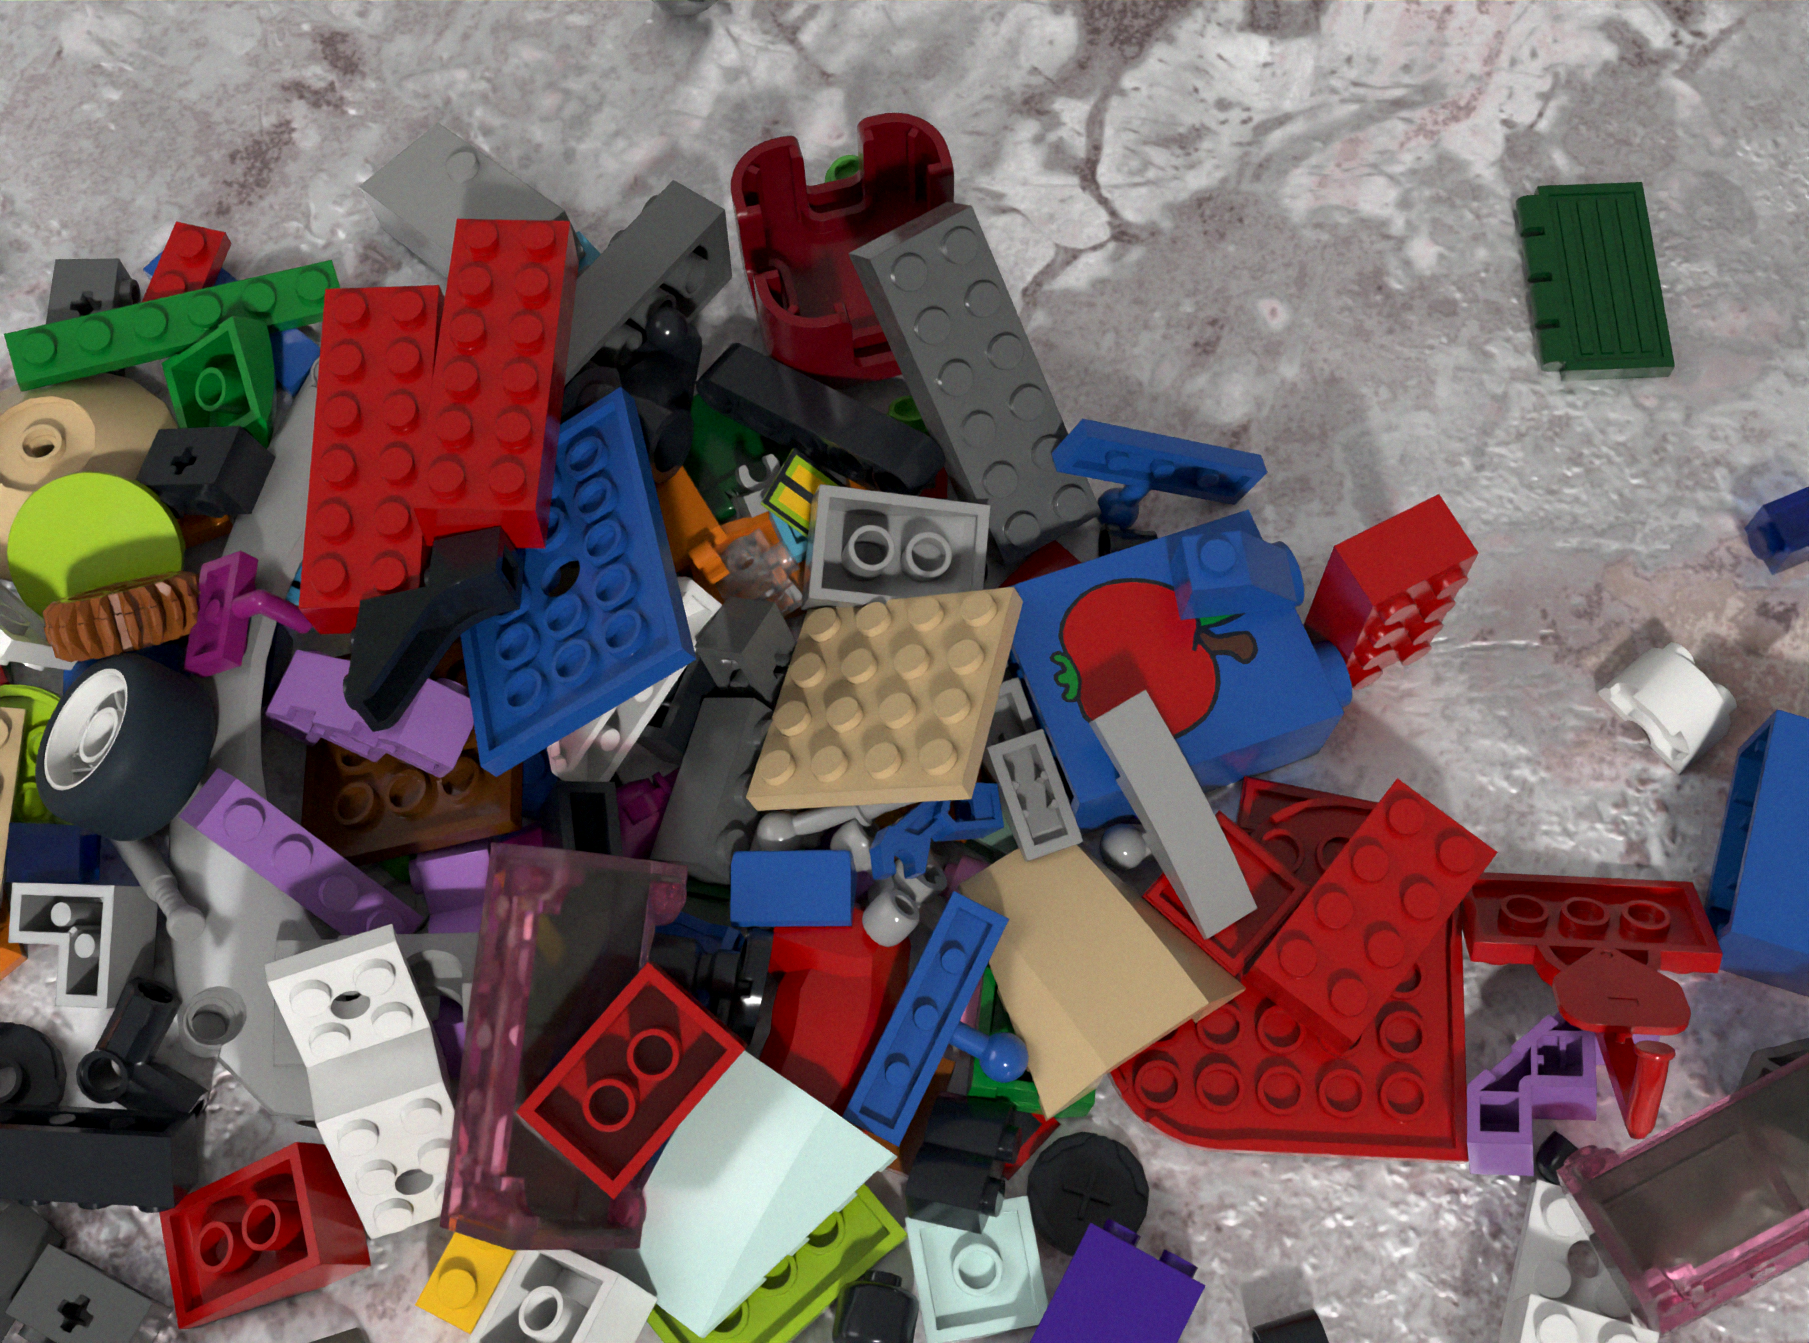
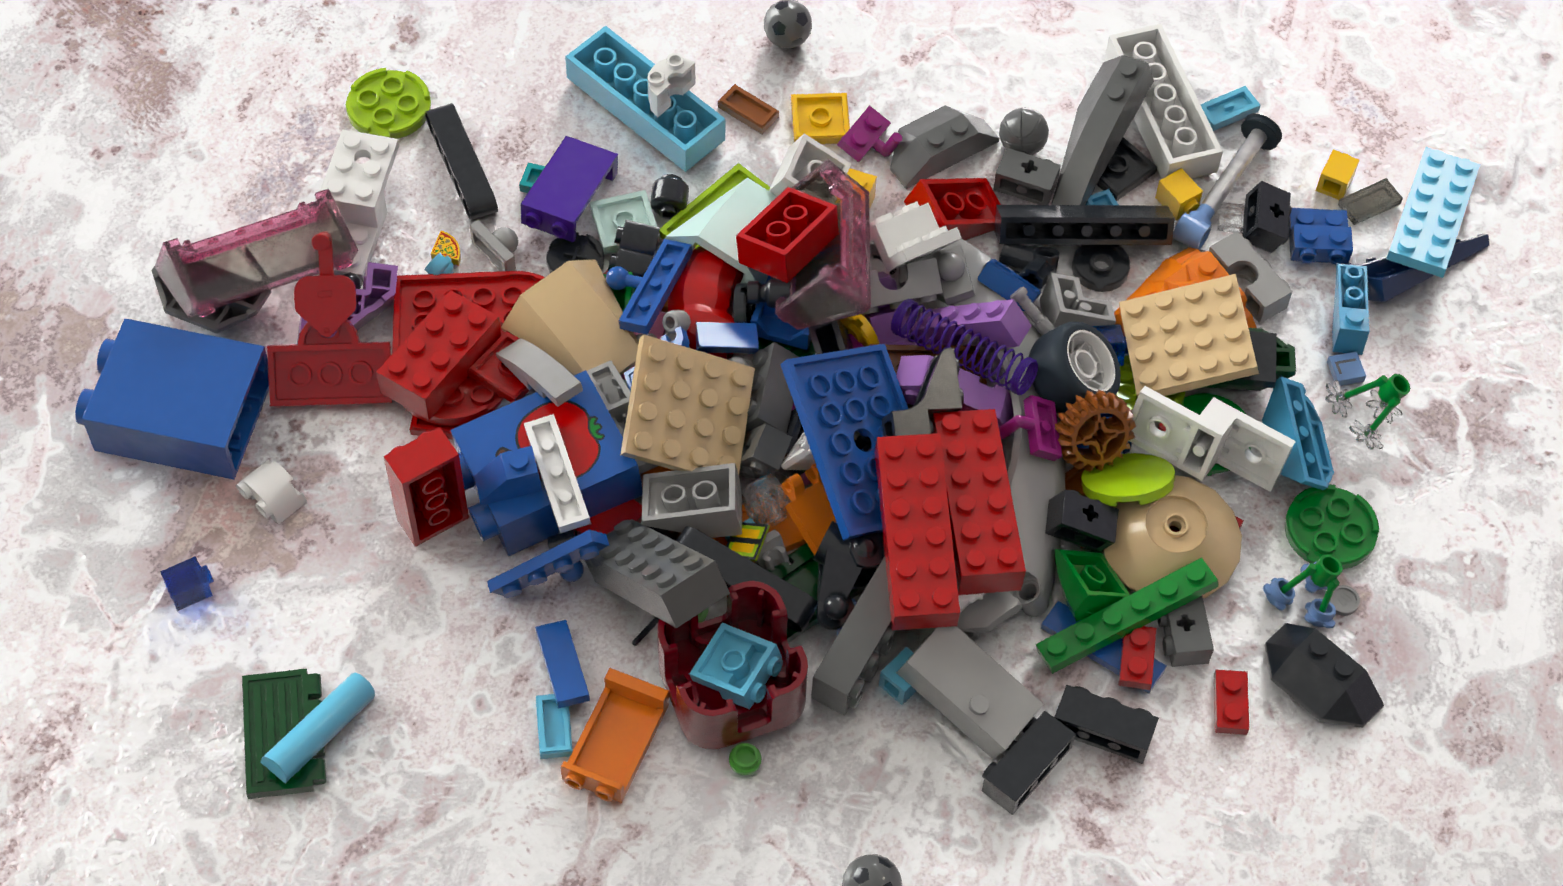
camera: 170 degrees right, 10 degrees down
none -> medium azure brick [261,672,375,783]
none -> medium azure plate [424,253,454,275]
none -> tile [431,231,461,266]
none -> light grey tile [470,220,519,271]
none -> white plate [524,414,591,533]
none -> blue tile [535,620,590,709]
none -> medium azure tile [536,694,573,759]
none -> orange panel [561,668,669,803]
none -> medium azure plate [689,623,783,710]
none -> dark purple piece [891,299,1038,396]
none -> blue slope [978,259,1042,311]
none -> black brick [982,711,1076,815]
none -> black brick [1054,685,1159,764]
none -> red plate [1214,669,1249,735]

